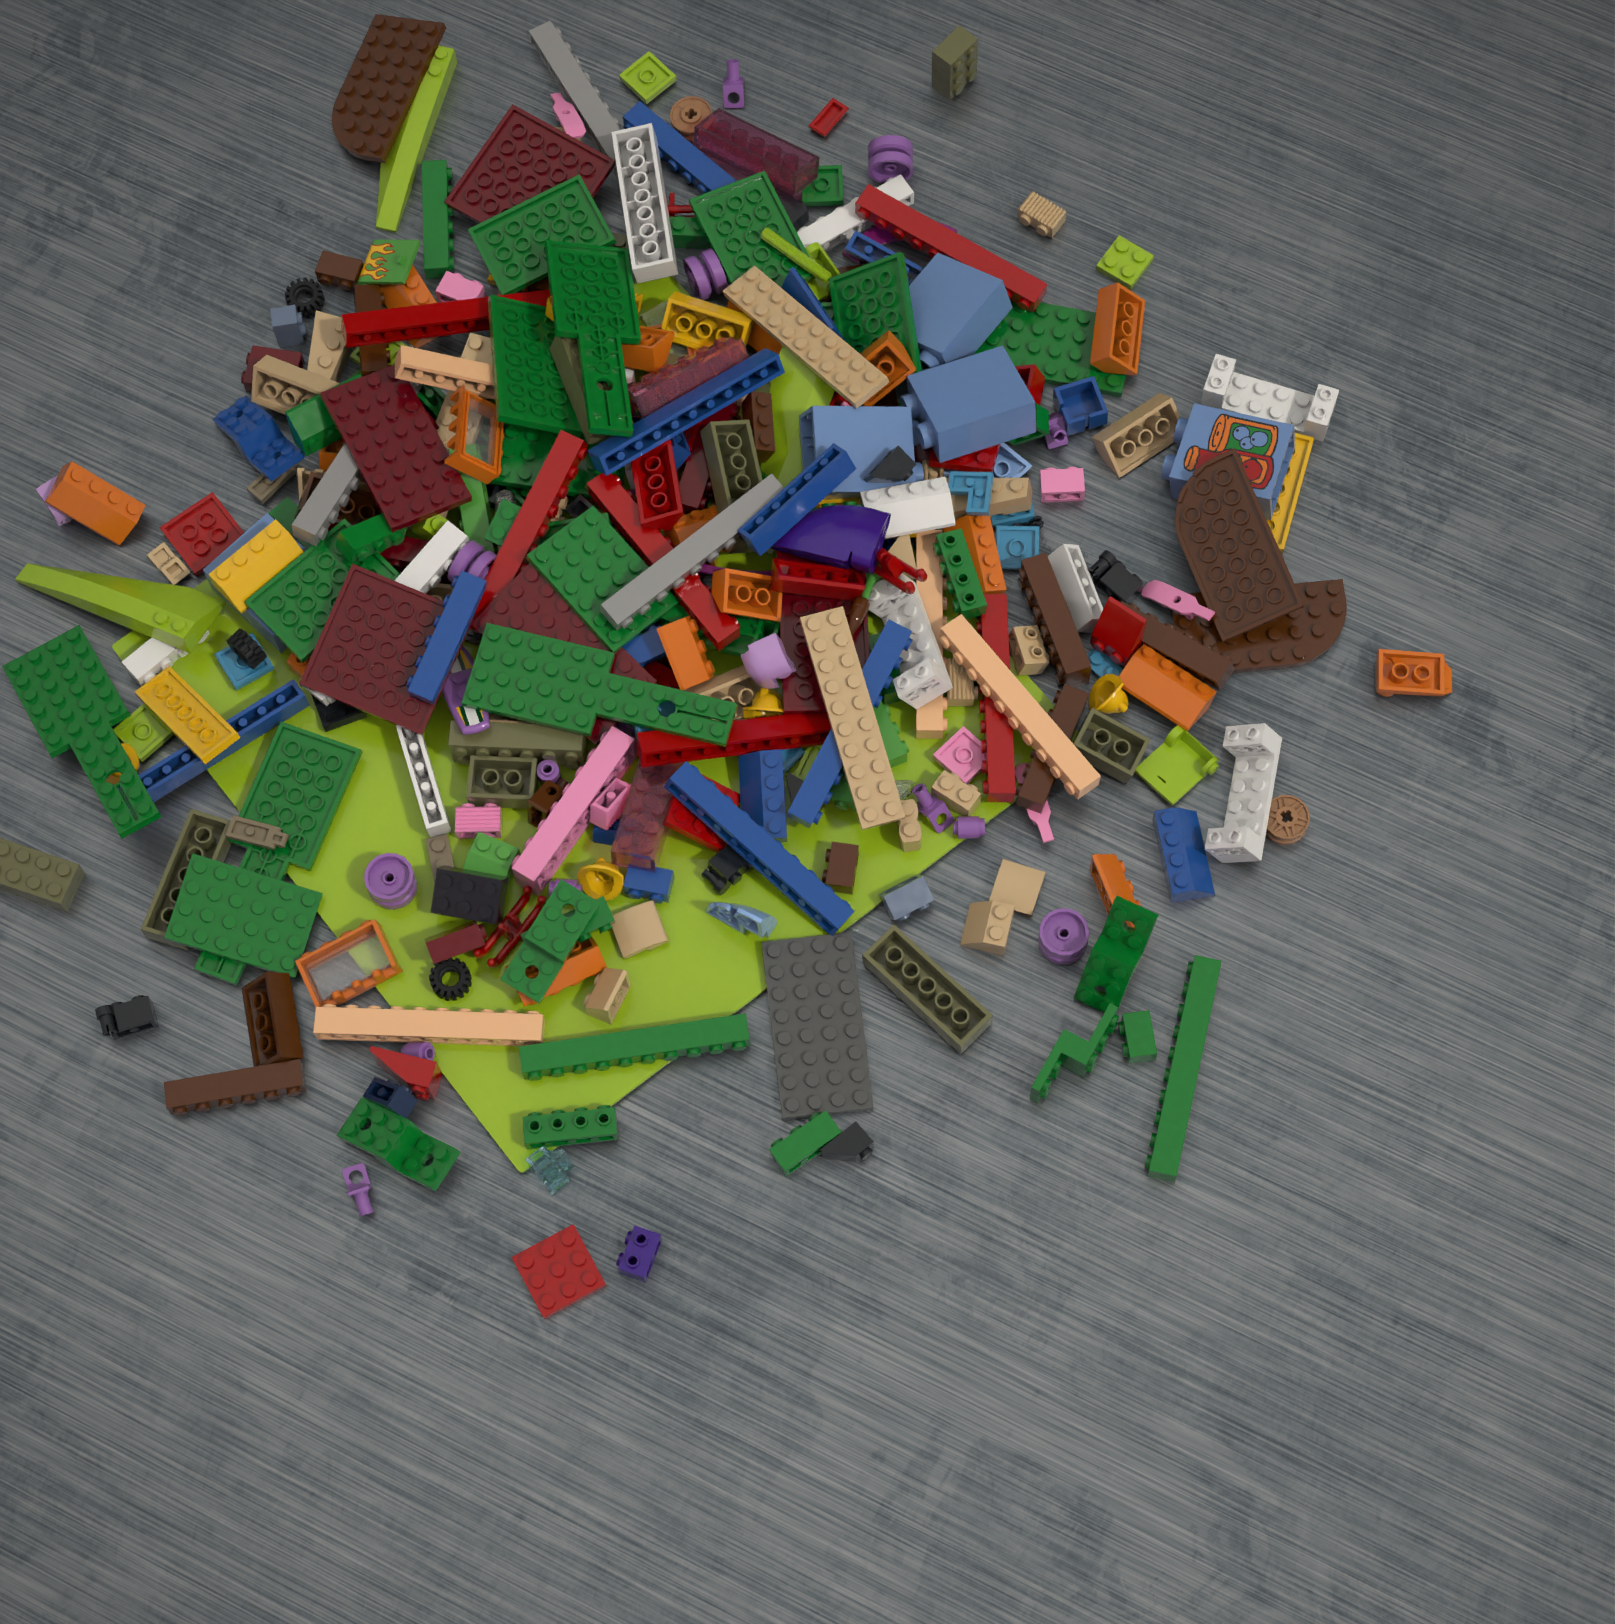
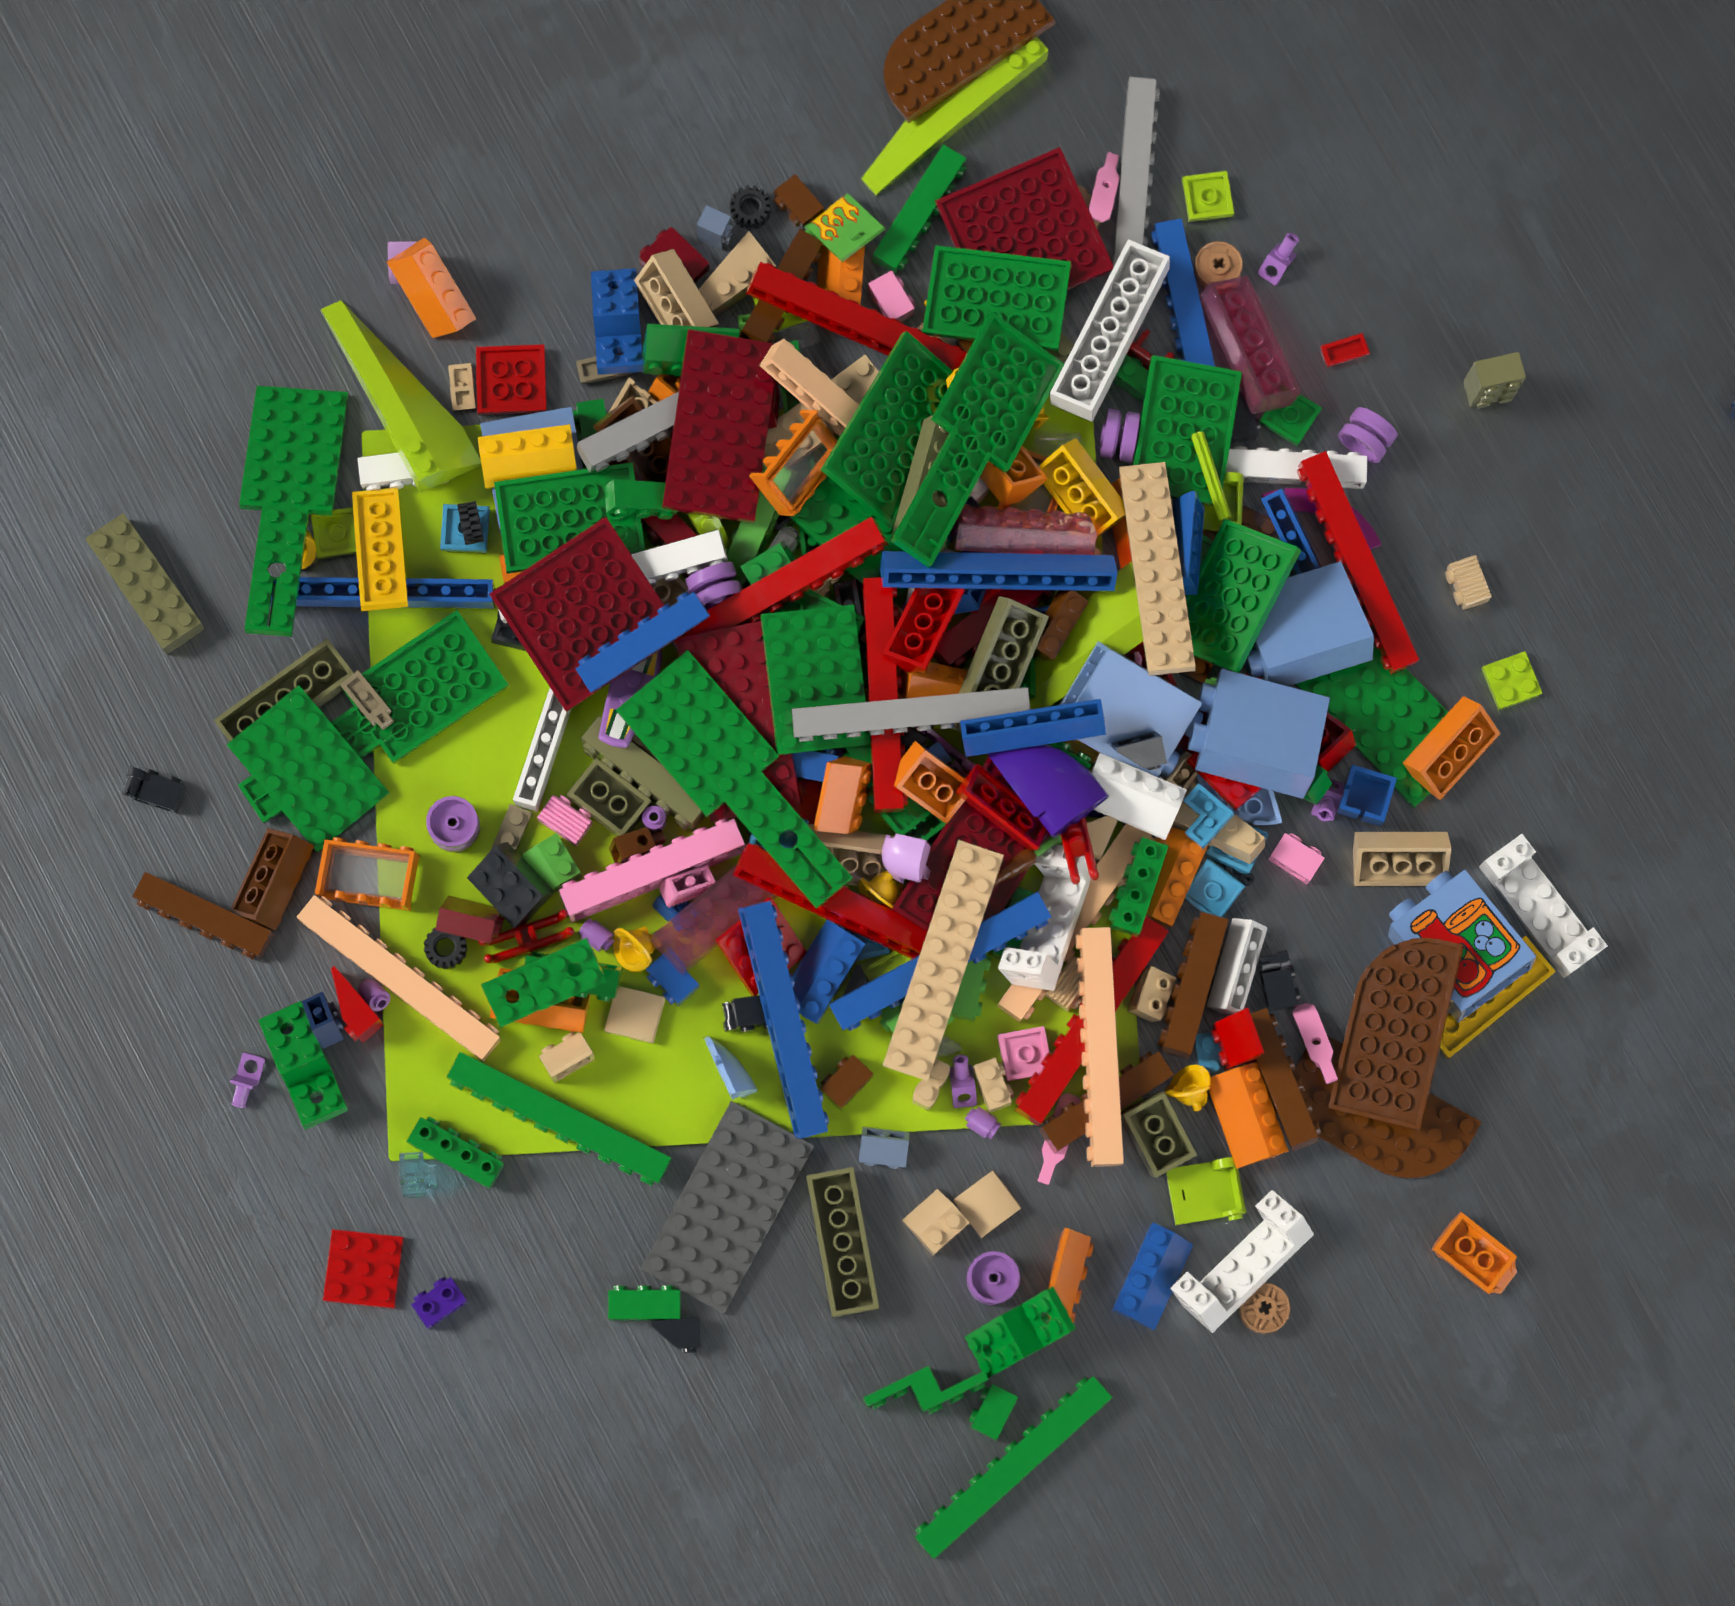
camera: 25 degrees right, 10 degrees up
orange slope [860,330,916,406] -> none

